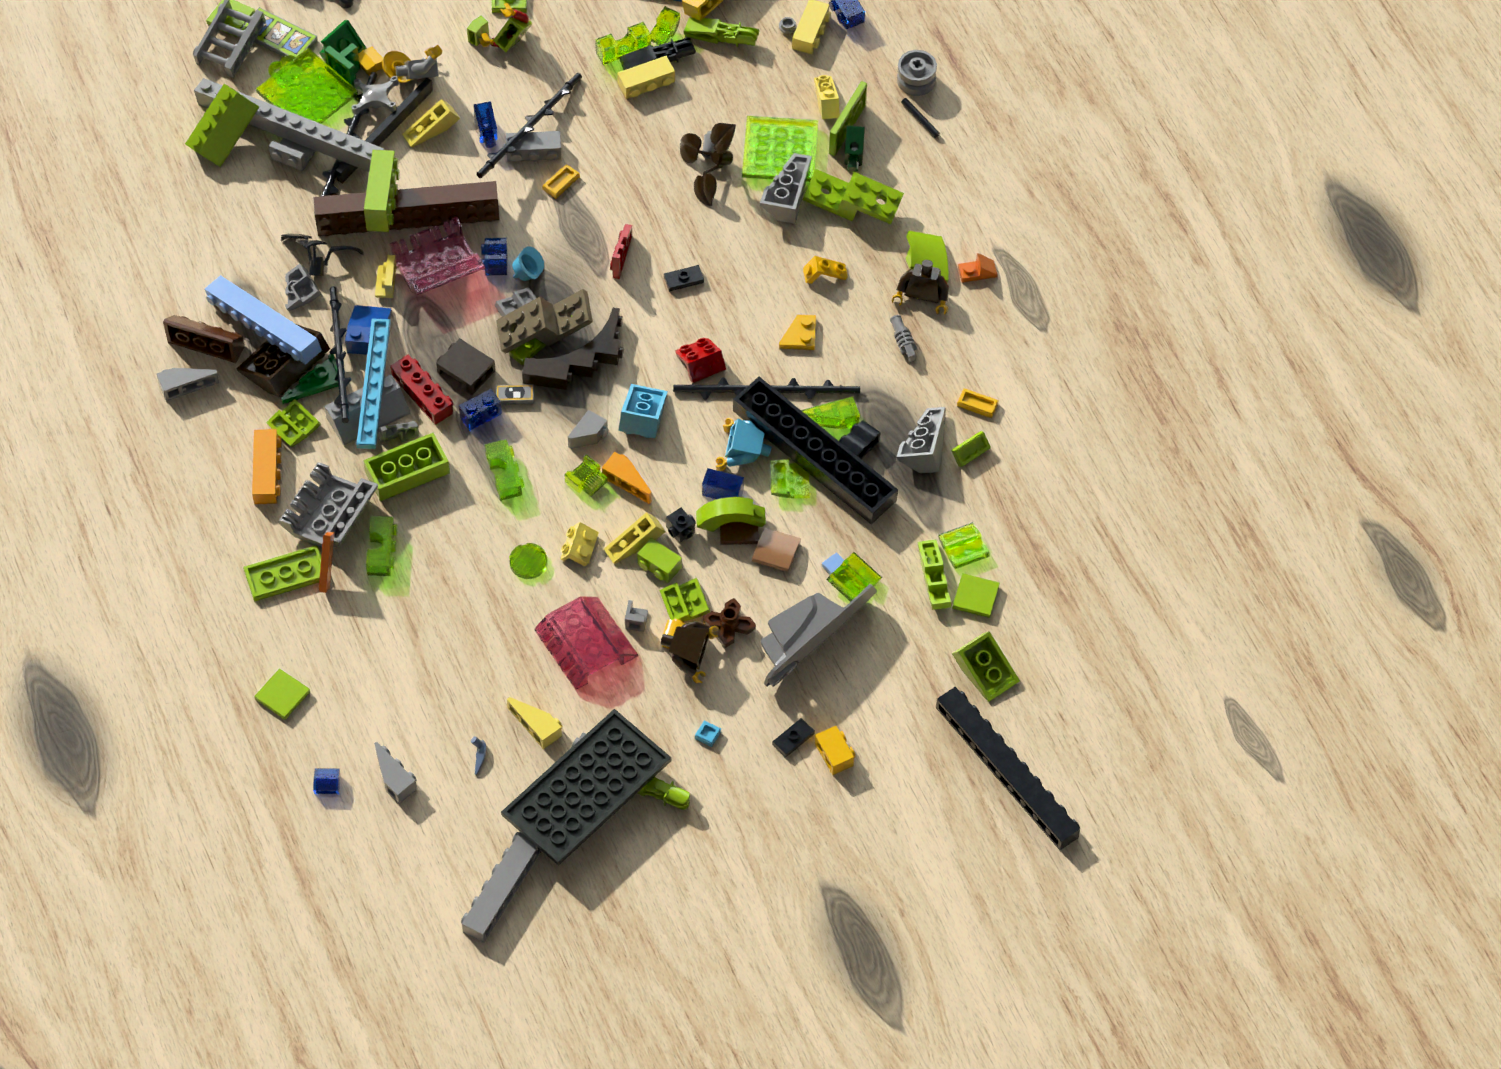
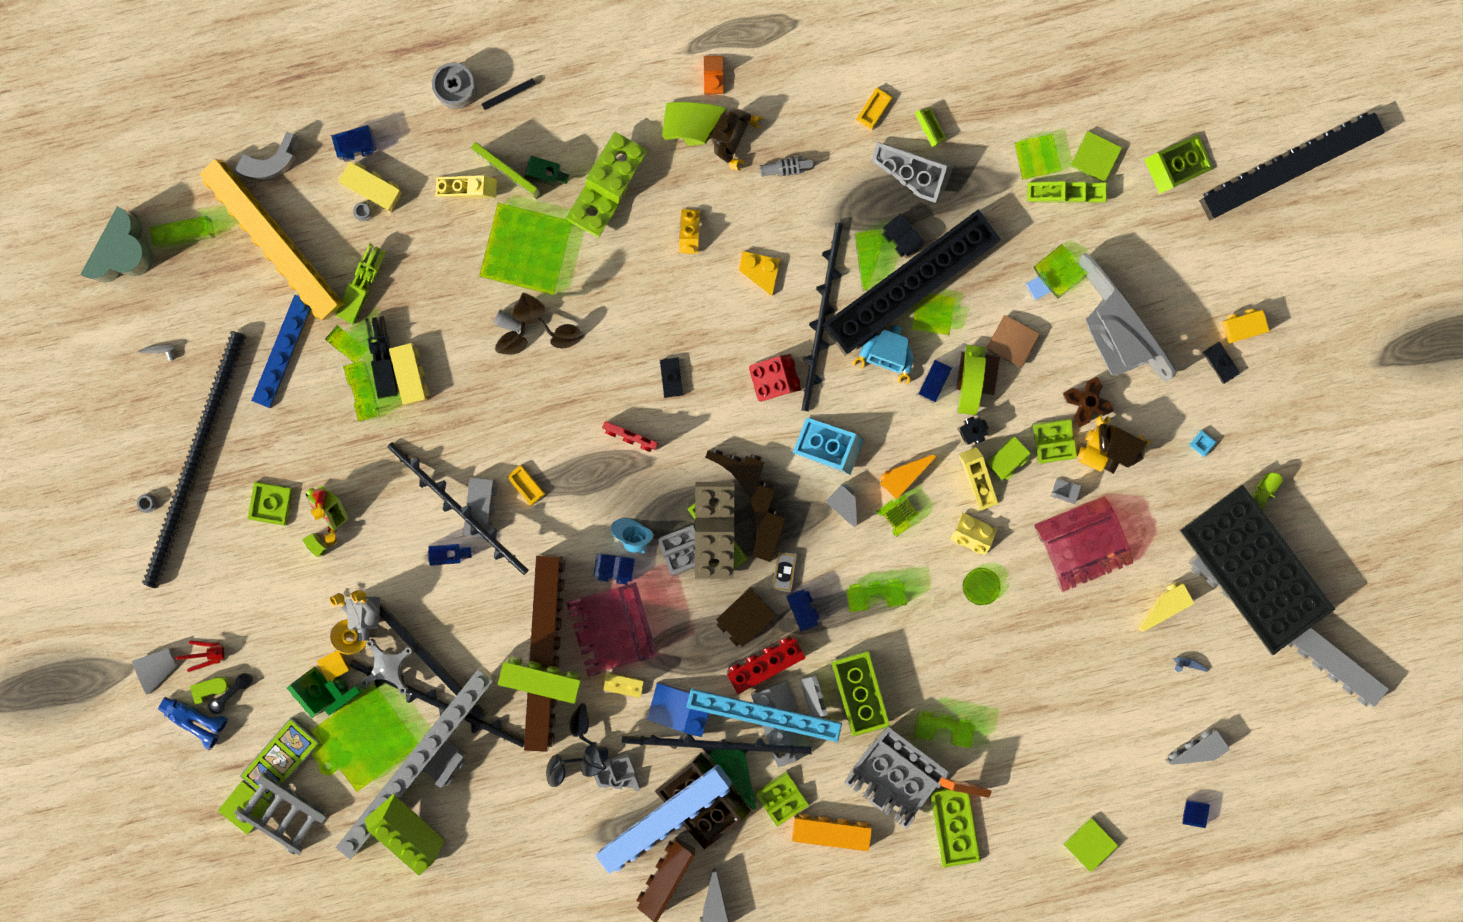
camera: 80 degrees left, 30 degrees up
light yellow slope [402,99,460,148] -> none
light grey wedge [760,153,812,224] -> none

